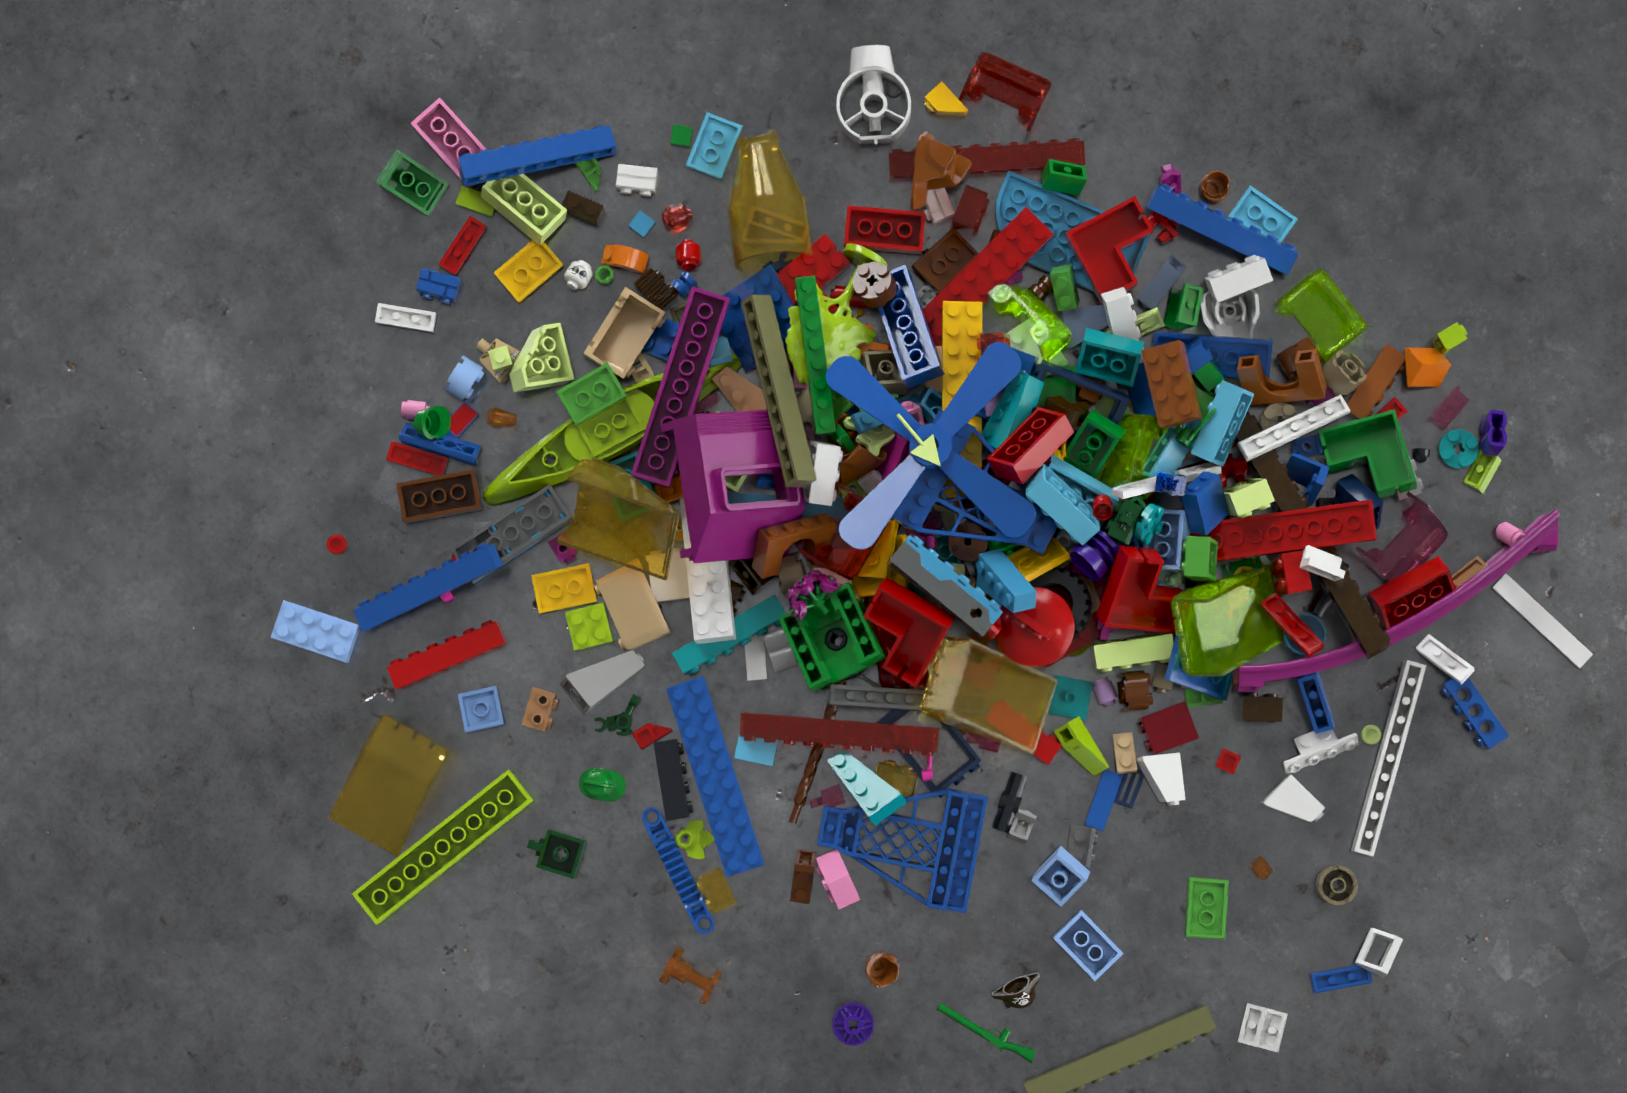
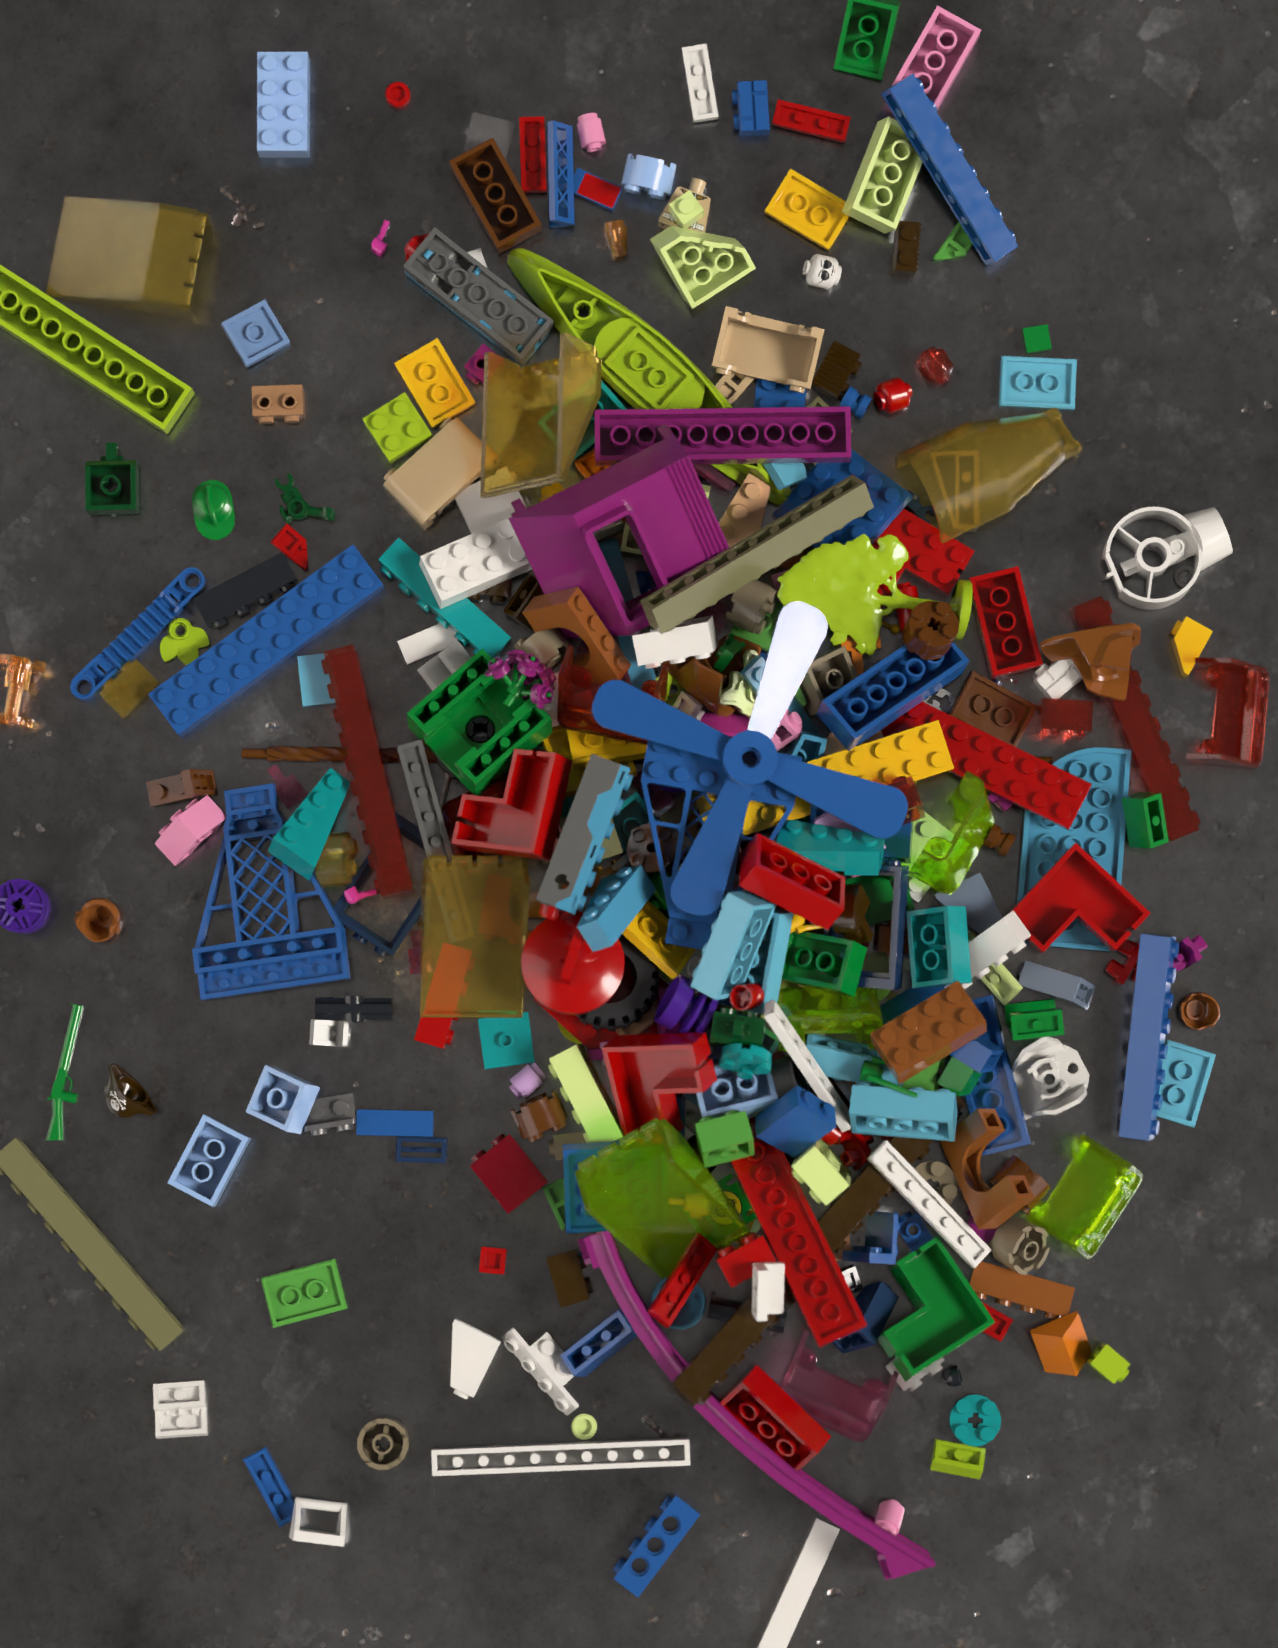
camera: 70 degrees right, 0 degrees up
blue brick [353,543,504,632] -> none
red brick [386,620,507,690] -> none
green piece [410,406,451,439] -> none
lime tile [455,186,495,218] -> none
bright green tile [556,362,627,426] -> none
light grey slope [560,650,645,715] -> none
bright green tile [595,265,614,285] -> none
orange brick [601,244,649,273] -> none
white brick [616,164,658,197] -> none
dark azure tile [628,210,656,238] -> none
green plate [794,276,836,435] -> none
yellowish green piece [896,414,941,467] -> none
dark pink hand [910,532,937,548] -> none
bright green brick [1050,264,1080,311] -> none
lime slope [1054,716,1109,776] -> none
tan plate [1112,732,1137,774] -> none
white slope [1136,753,1185,806] -> none
clear blue brick [1155,471,1187,496] -> none
white brick [1204,255,1273,302] -> none
clear orange slope [1250,856,1273,880] -> none
white plate [1416,634,1475,685] -> none
clear pink panel [1429,386,1470,430] -> none
medium nougat tile [1452,556,1488,589] -> none
dark purple brick [1481,409,1507,456] -> none

